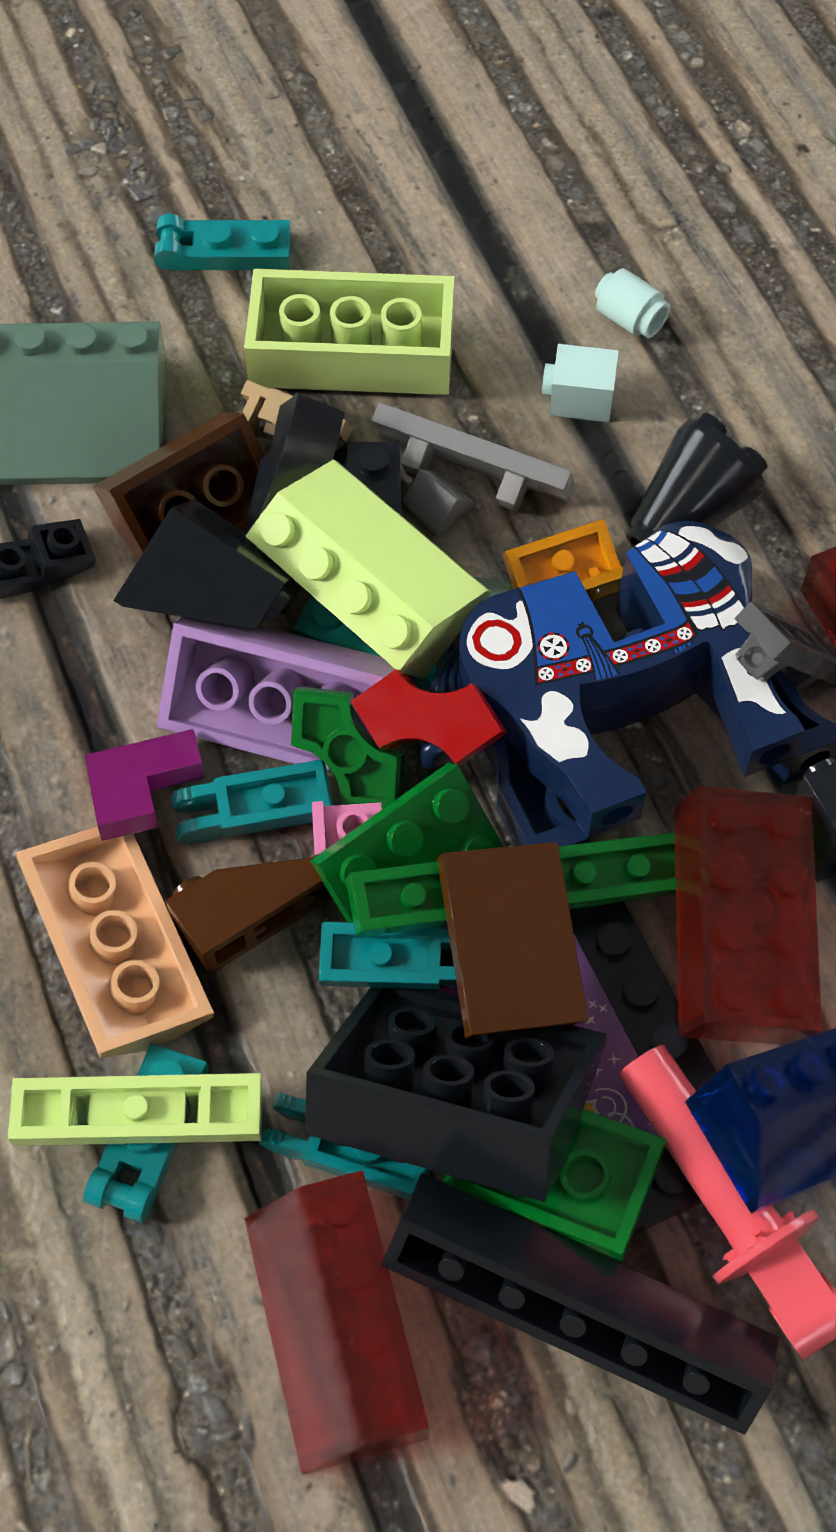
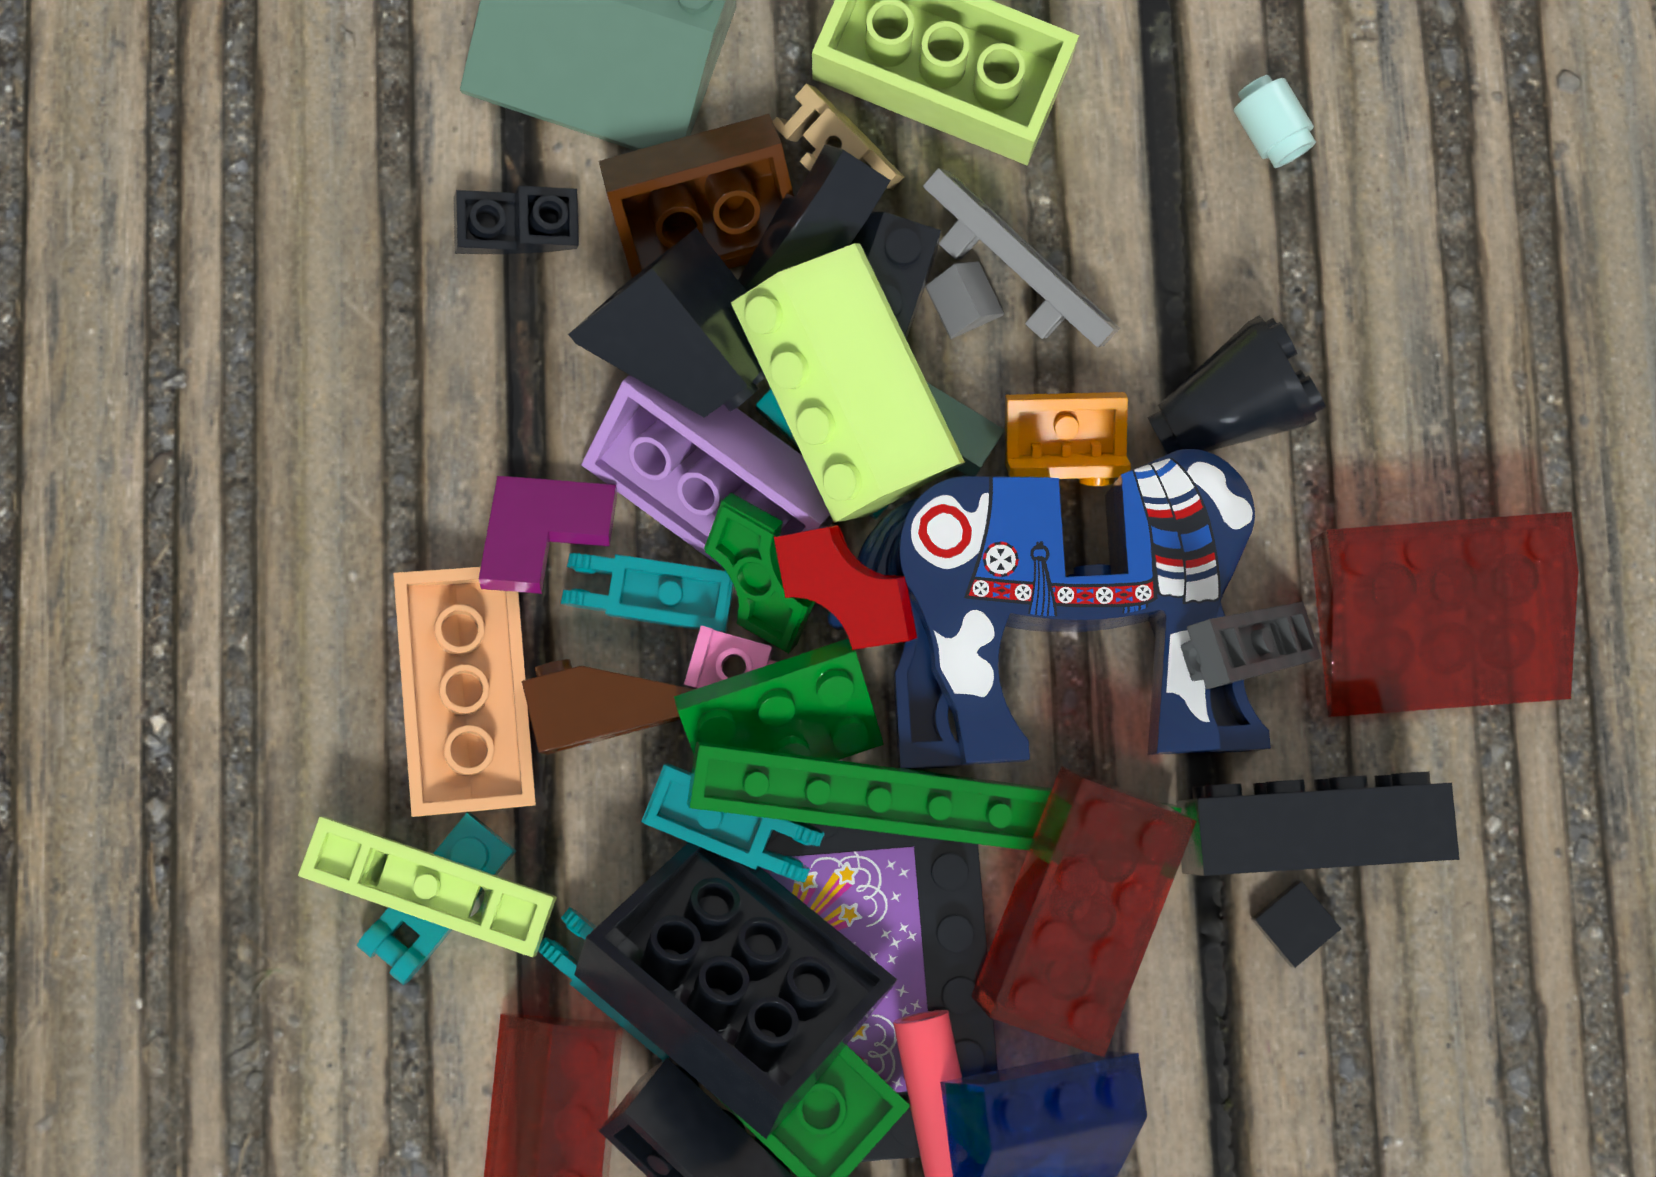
camera: 20 degrees right, 20 degrees up
reddish brown tile [437,842,589,1039] -> none
light aqua brick [542,344,619,422] -> none

